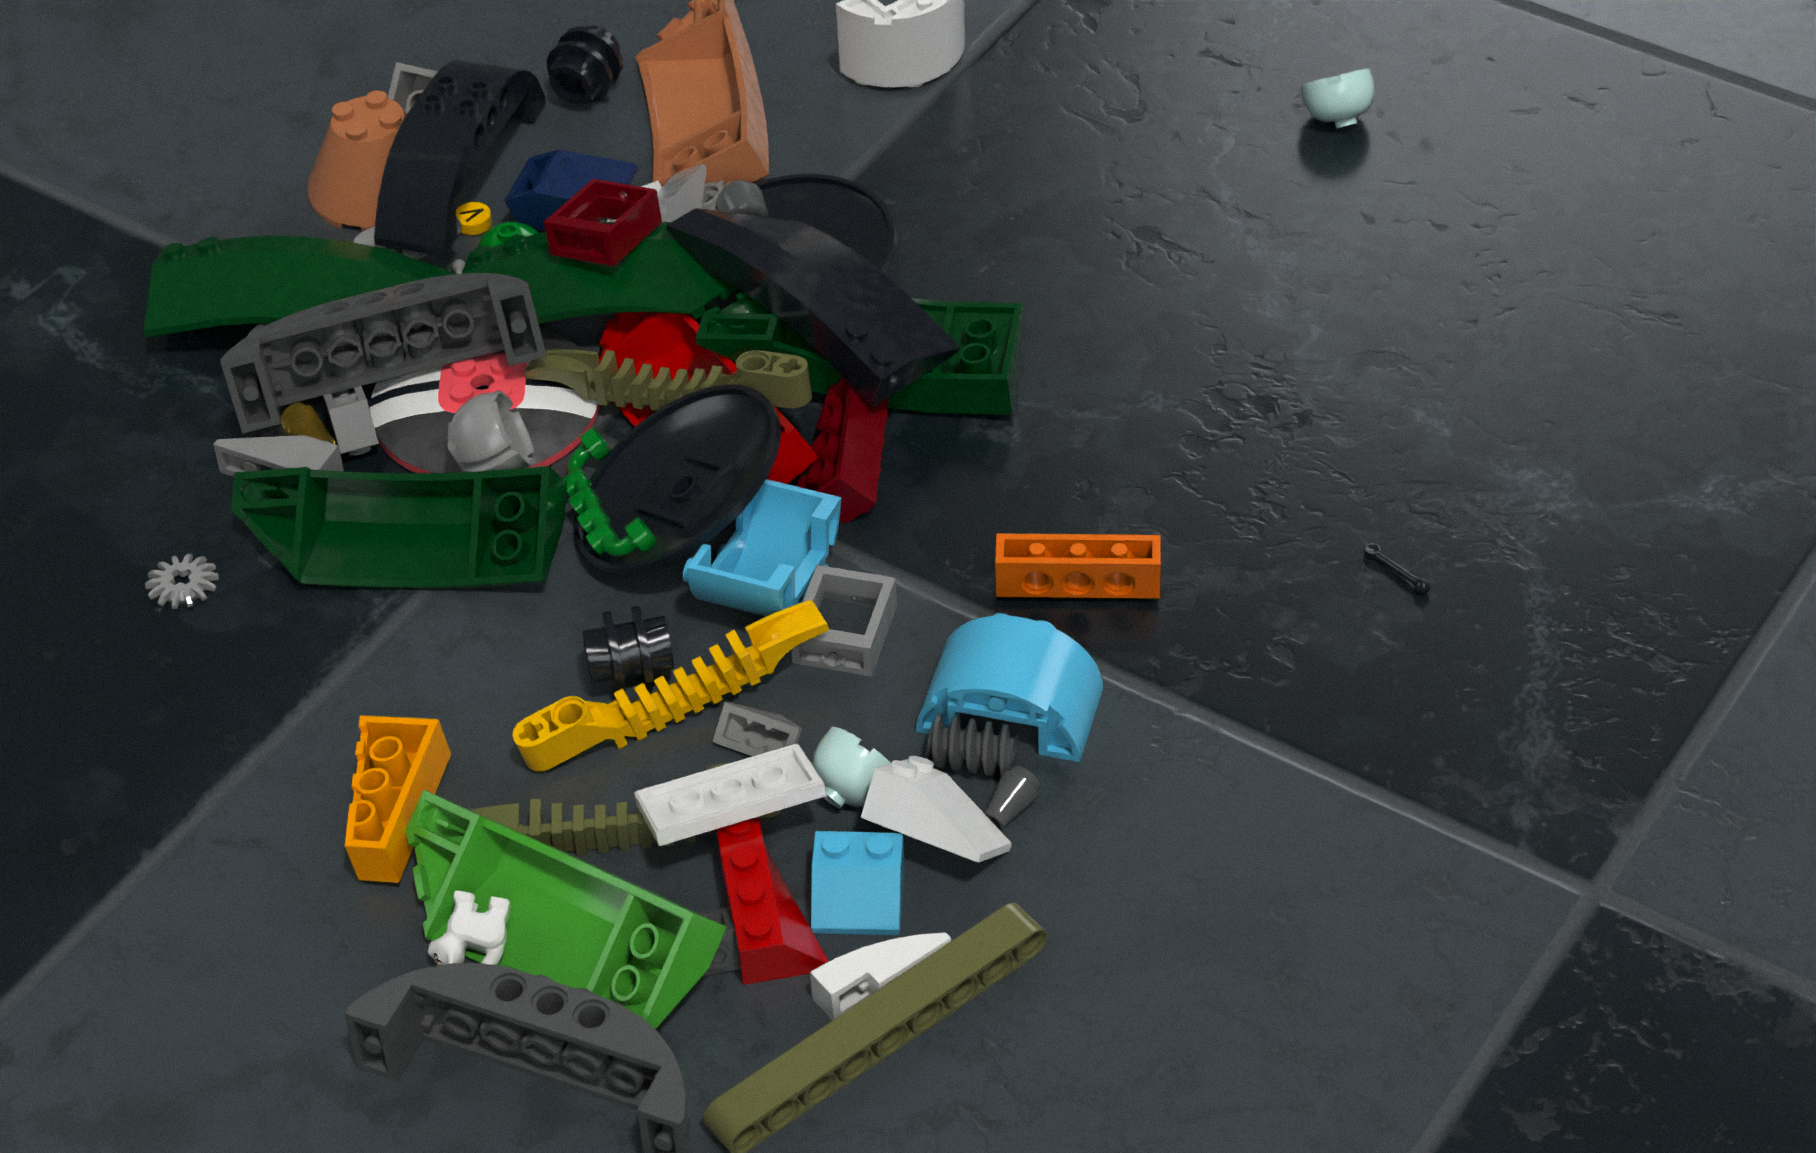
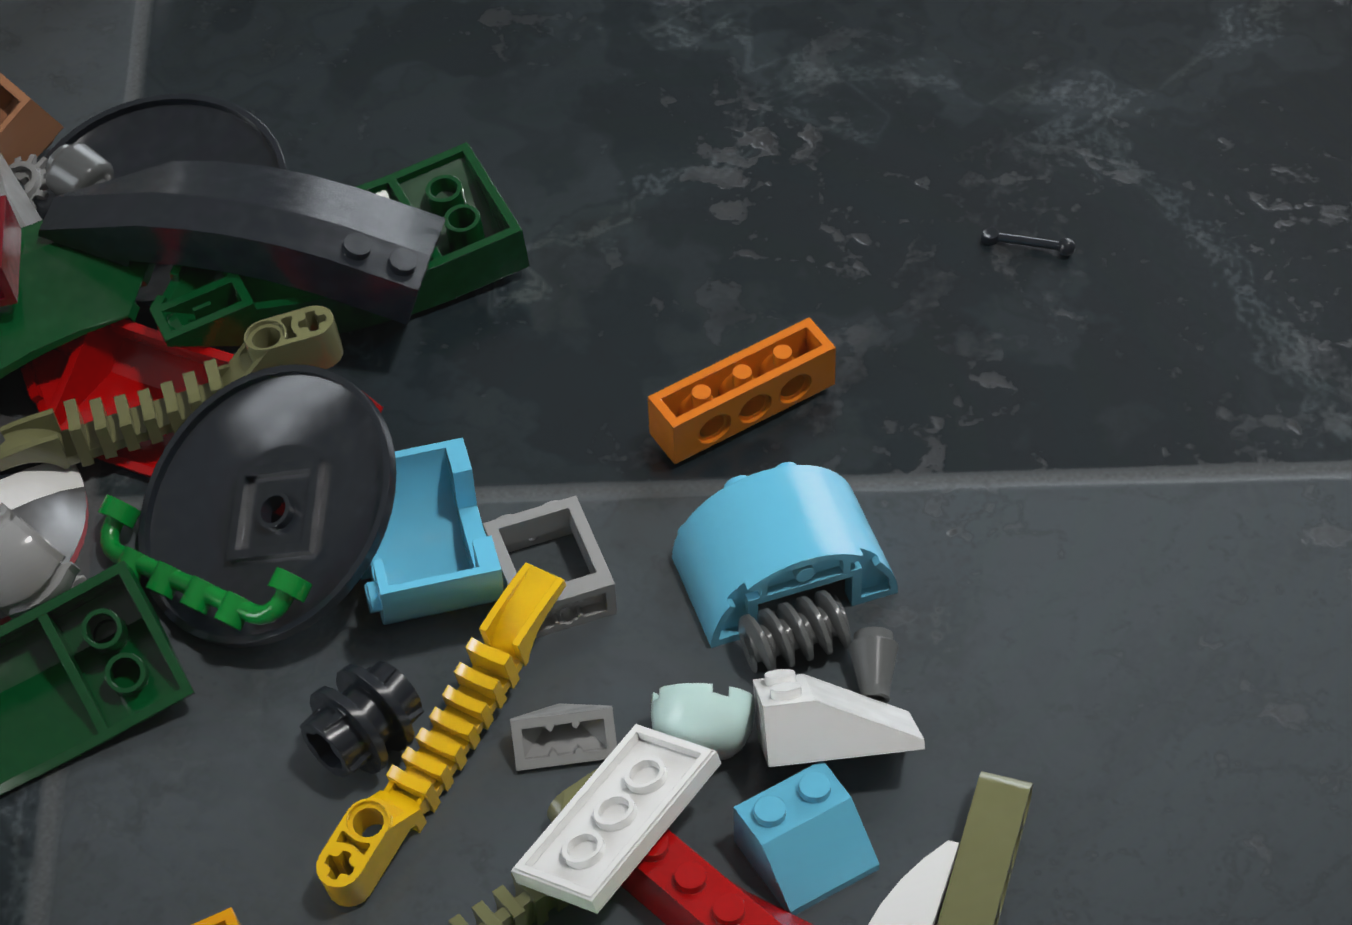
camera: 35 degrees left, 5 degrees up
dark red wedge [797,377,889,523] -> none

